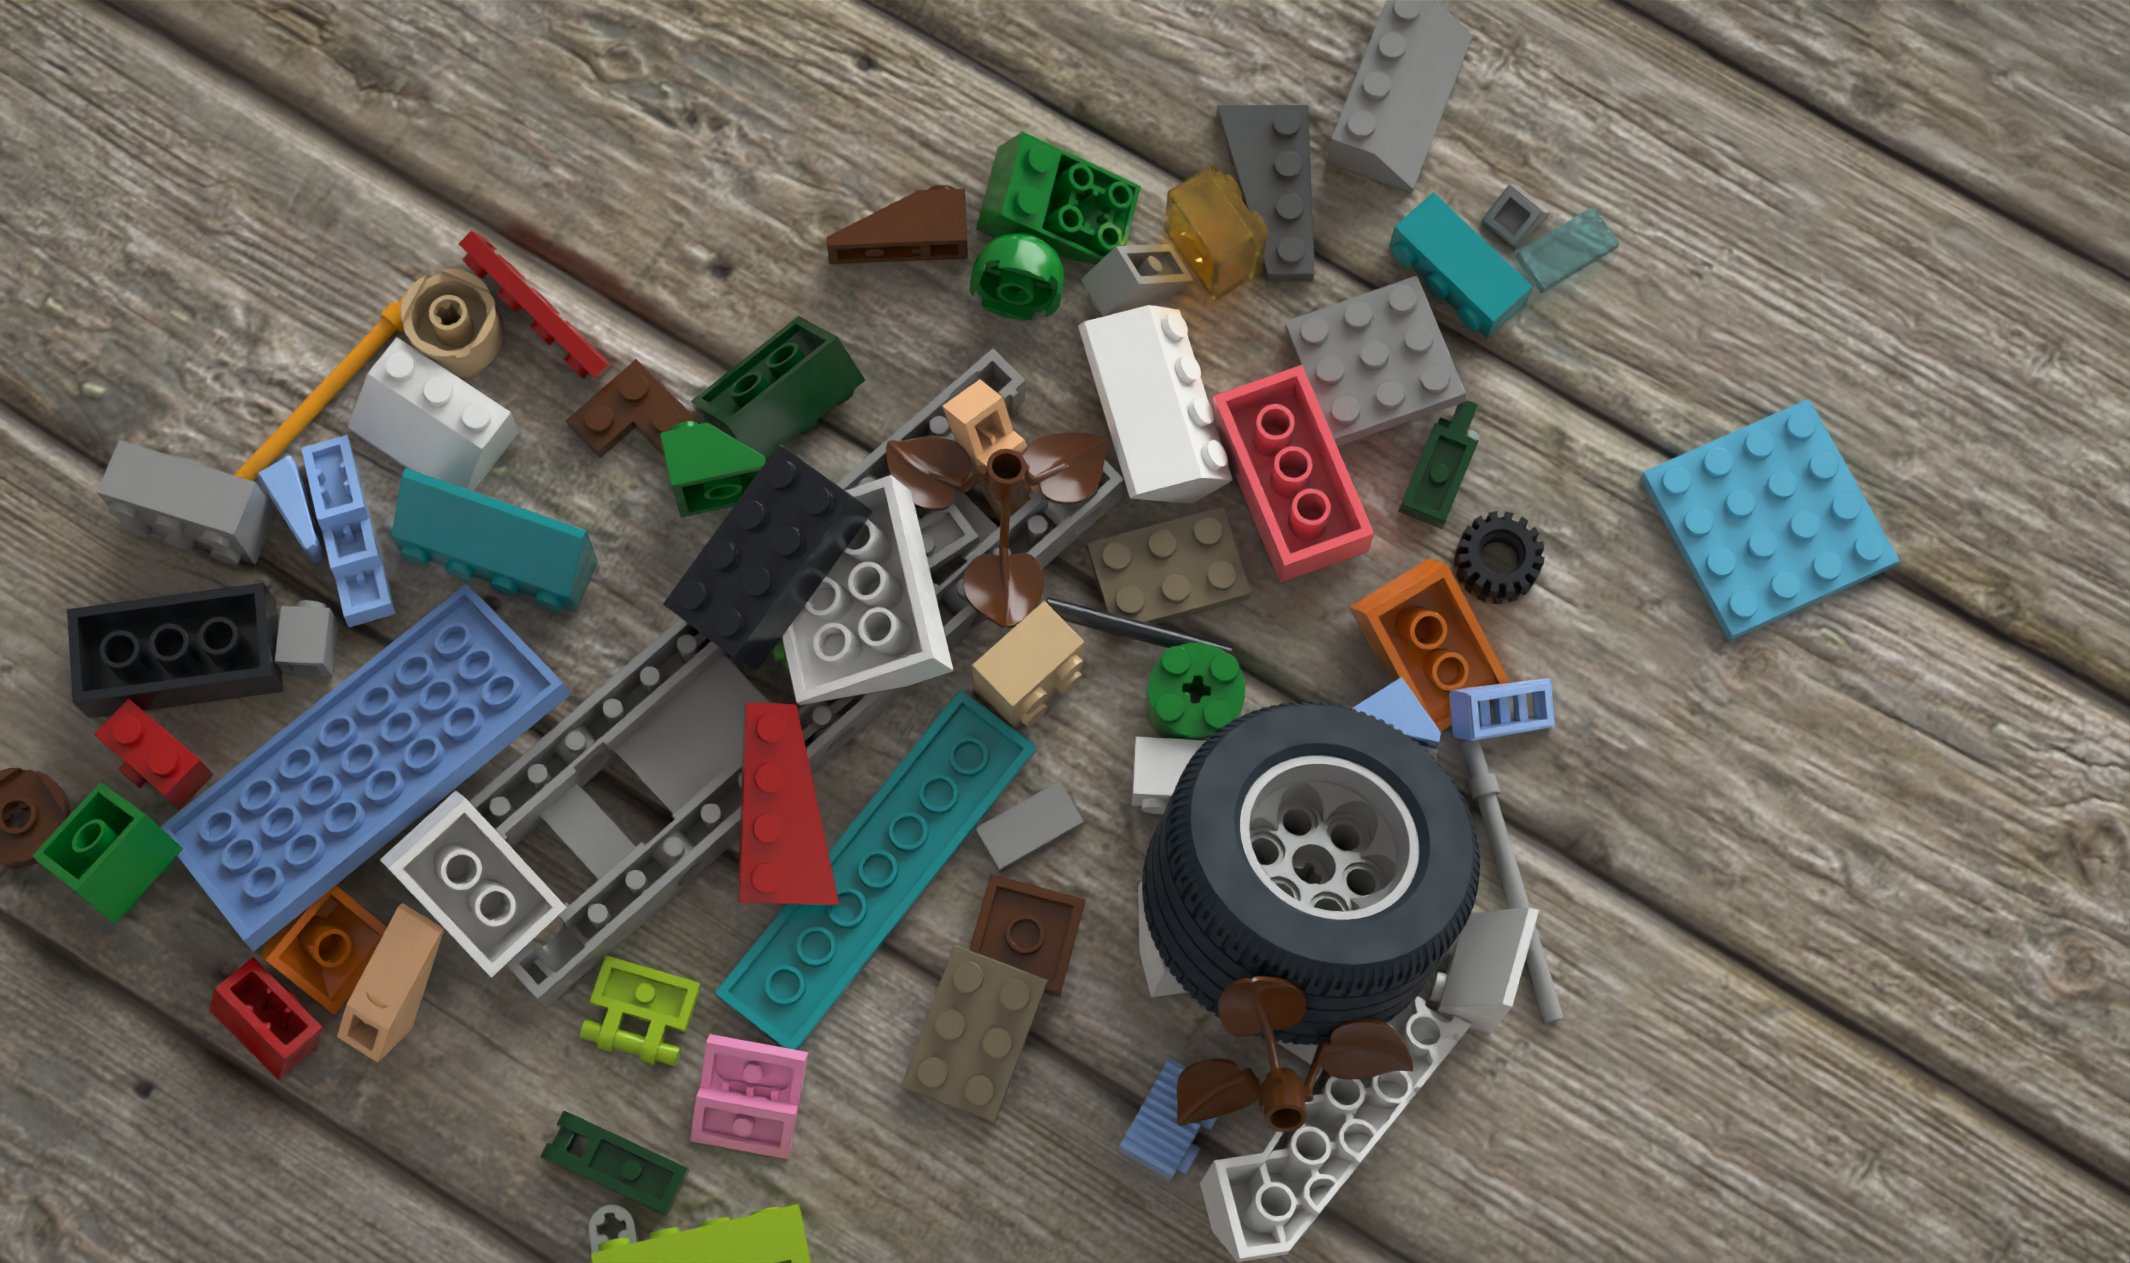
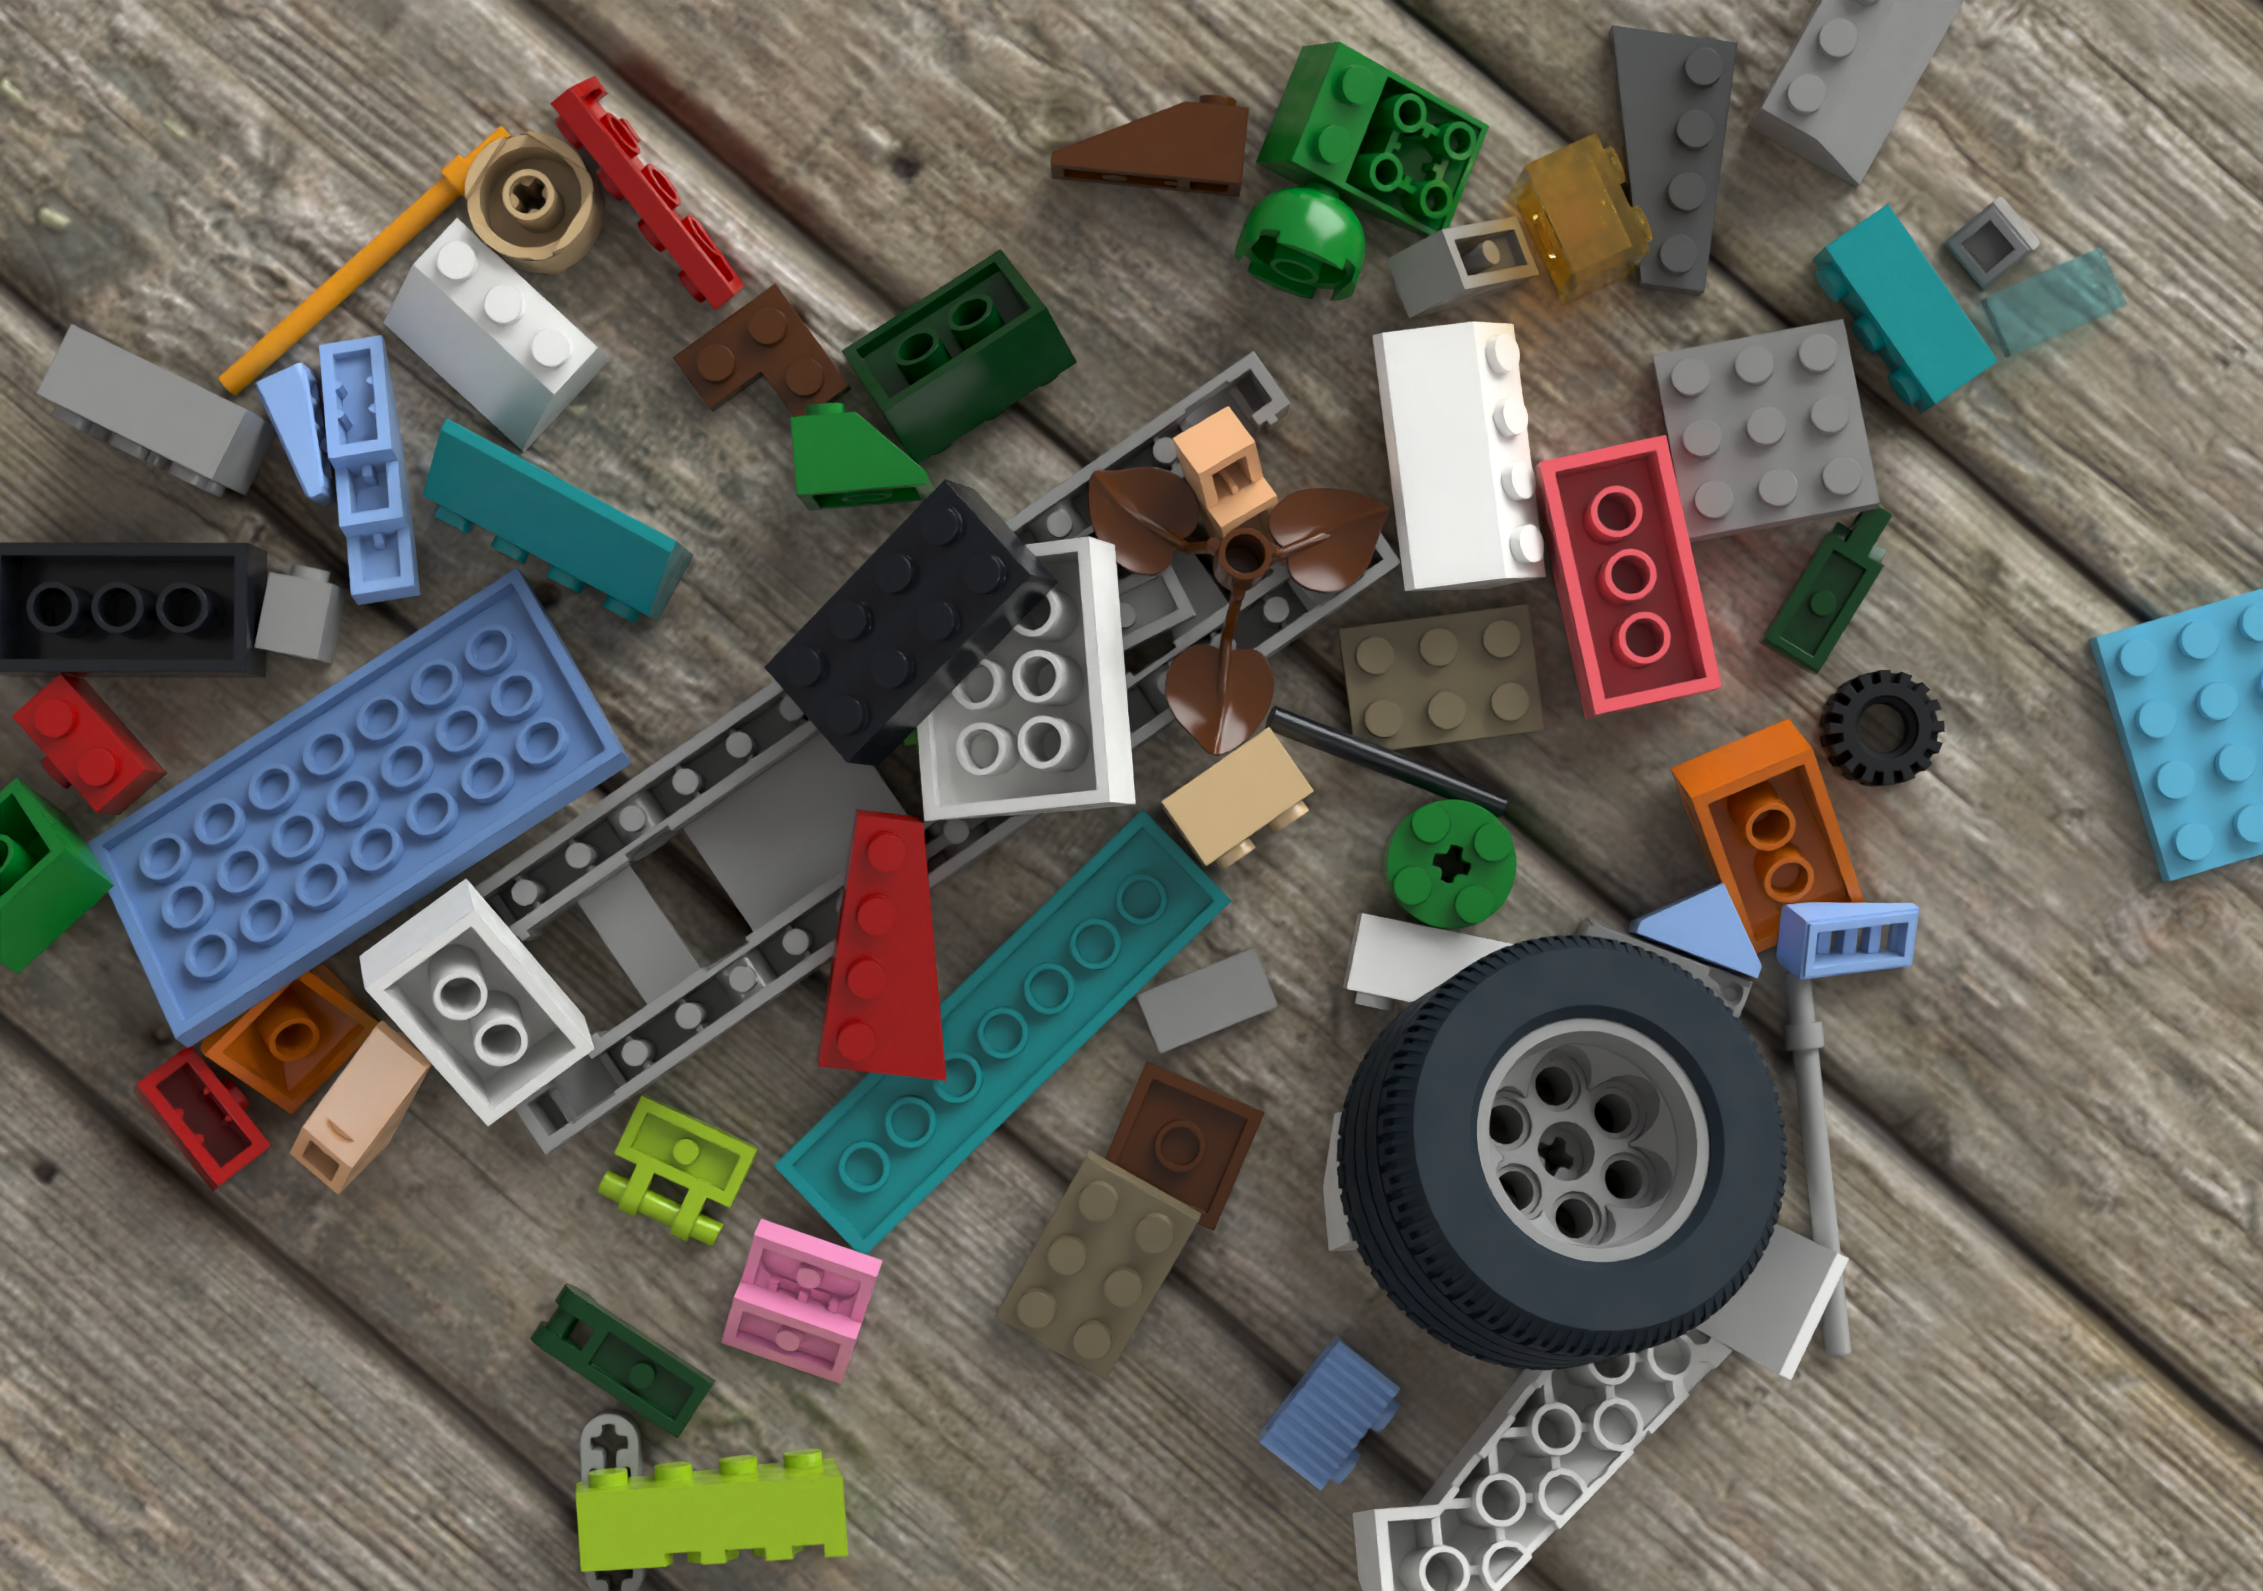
camera: 10 degrees right, 15 degrees up
reddish brown plant [1176,976,1413,1132] -> none

